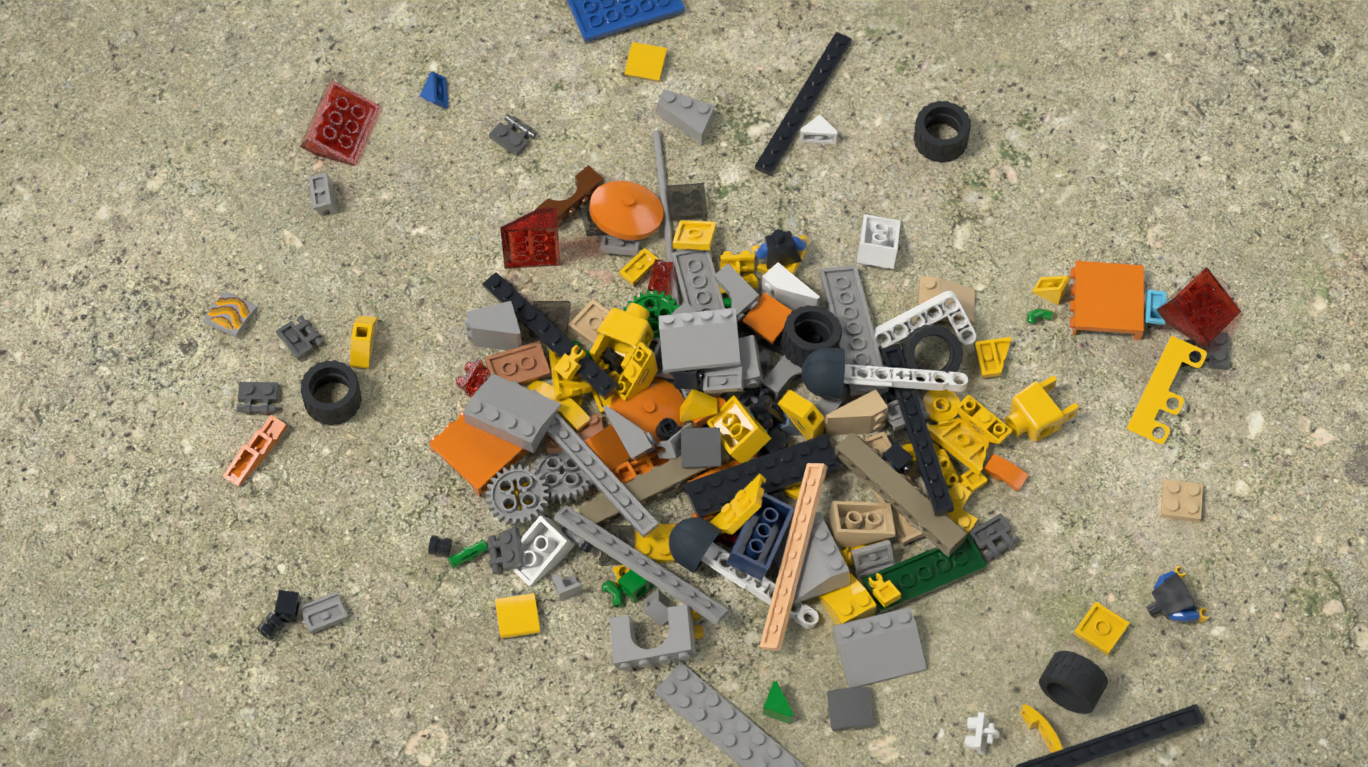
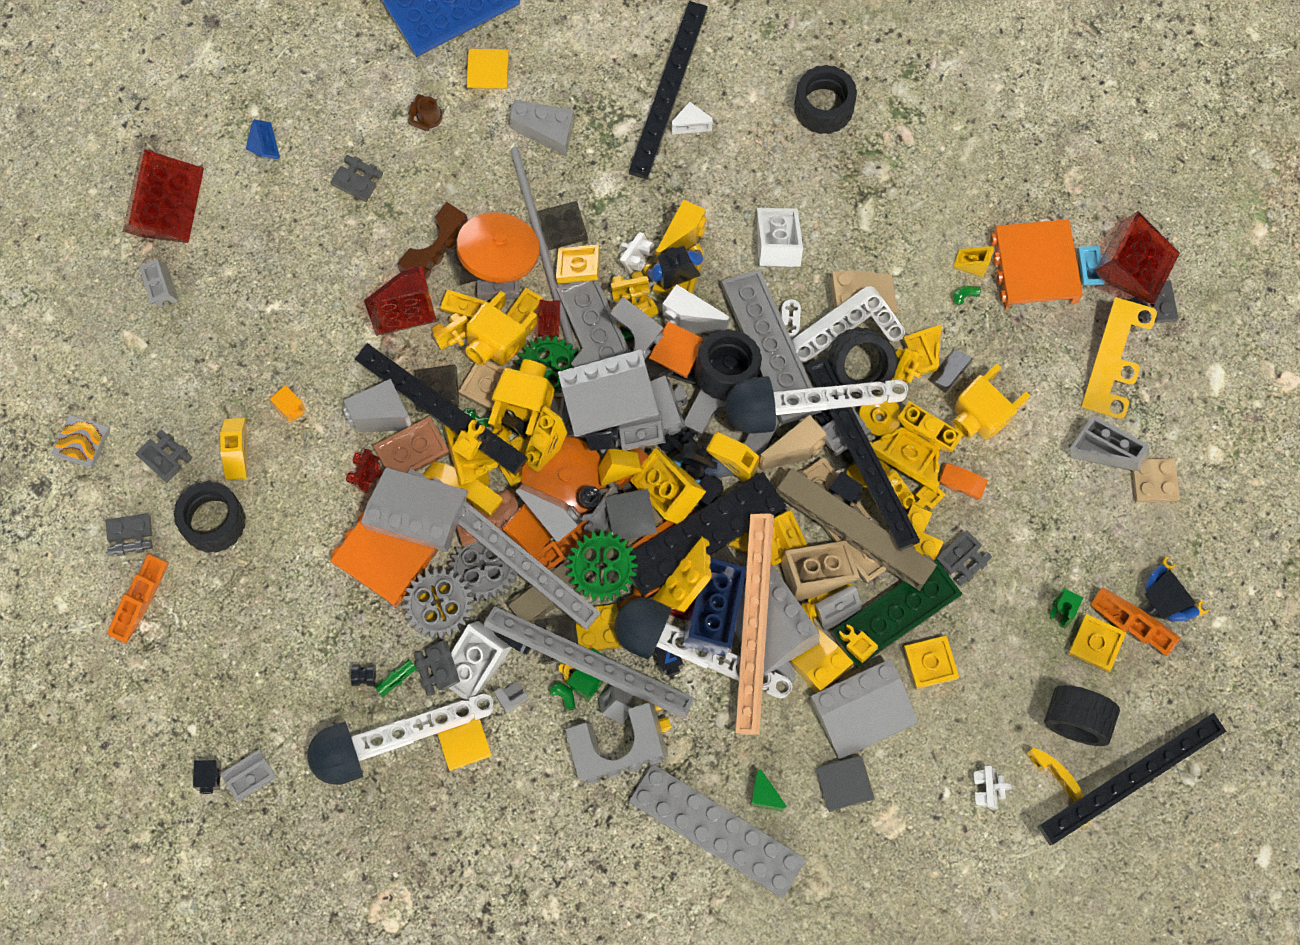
camera: 10 degrees left, 10 degrees up
black wheel [256,612,285,641] -> none
none -> light orange brick [270,385,306,423]
none -> piece [307,694,494,785]
none -> reddish brown piece [408,94,443,131]
none -> yellow hips [432,313,468,351]
none -> yellow plate [440,289,486,319]
none -> yellow piece [465,291,537,366]
none -> green gear [566,530,638,602]
none -> white hips [619,232,656,274]
none -> black brick [654,641,684,677]
none -> yellow slope [656,199,707,264]
none -> yellow slope [771,510,808,566]
none -> light grey slope [774,662,796,683]
none -> white beam [781,299,801,339]
none -> yellow hips [892,348,922,384]
none -> yellow plate [904,635,959,690]
none -> slope [929,350,973,393]
none -> green hinge [1050,588,1084,629]
none -> light grey wedge [1070,415,1150,471]
none -> orange slope [1090,587,1181,656]

